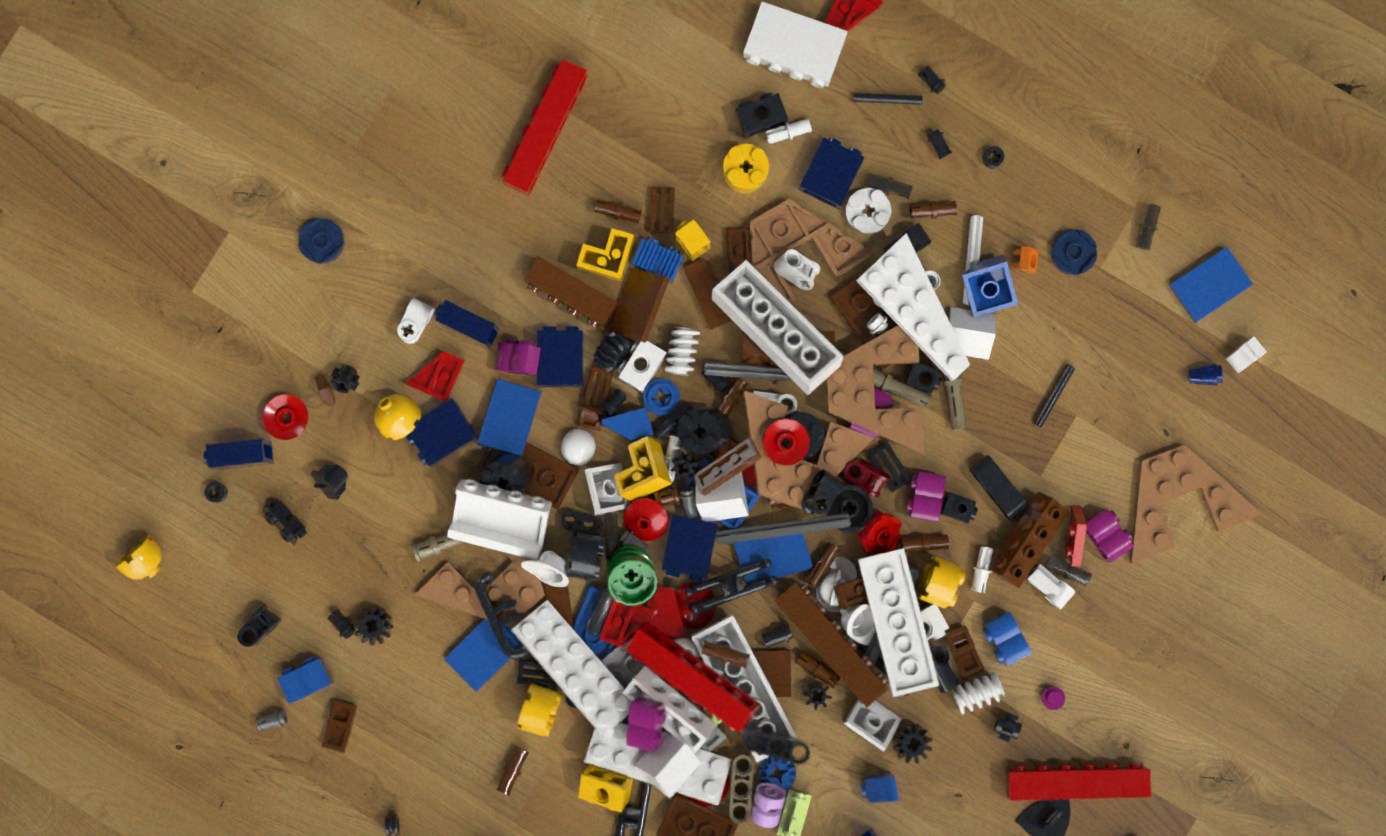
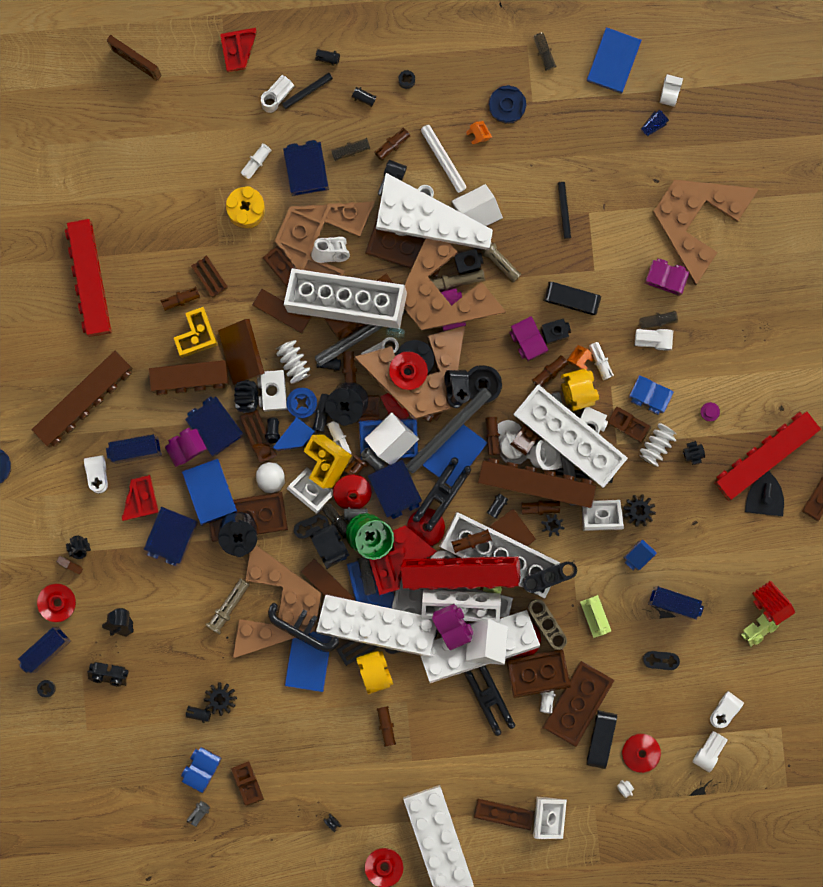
camera: 45 degrees left, 0 degrees up
yellow cylinder [115,534,162,580] -> none
black piece [237,604,282,647] -> none
yellow cylinder [374,394,421,440] -> none
white panel [447,479,551,560] -> none
white piece [521,551,569,587] -> none
yellow brick [578,764,633,813] -> none
blue brick [630,237,684,284] -> none
black gear [670,451,700,481] -> none
yellow brick [675,219,710,262] -> none
reddish brown tile [693,437,762,496] -> none
black brick [736,93,788,139] -> none
white panel [743,2,848,88] -> none
lavender wheel [750,783,786,828] -> none
blue gear [759,756,796,790] -> none
dark red piece [844,458,891,498] -> none
white plate [845,188,891,235] -> none
red plate [858,511,902,556] -> none
white plate [867,313,888,334] -> none
black tile [868,442,912,493] -> none
black piece [929,646,959,693] -> none
blue slope [962,255,1018,317] -> none
reddish brown brick [988,492,1069,588] -> none
red wing [1065,505,1087,567] -> none
none -> reddish brown brick [31,350,133,448]
none -> white piece [261,75,294,113]
none -> clear light blue tile [386,327,405,338]
none -> orange tile [567,345,594,370]

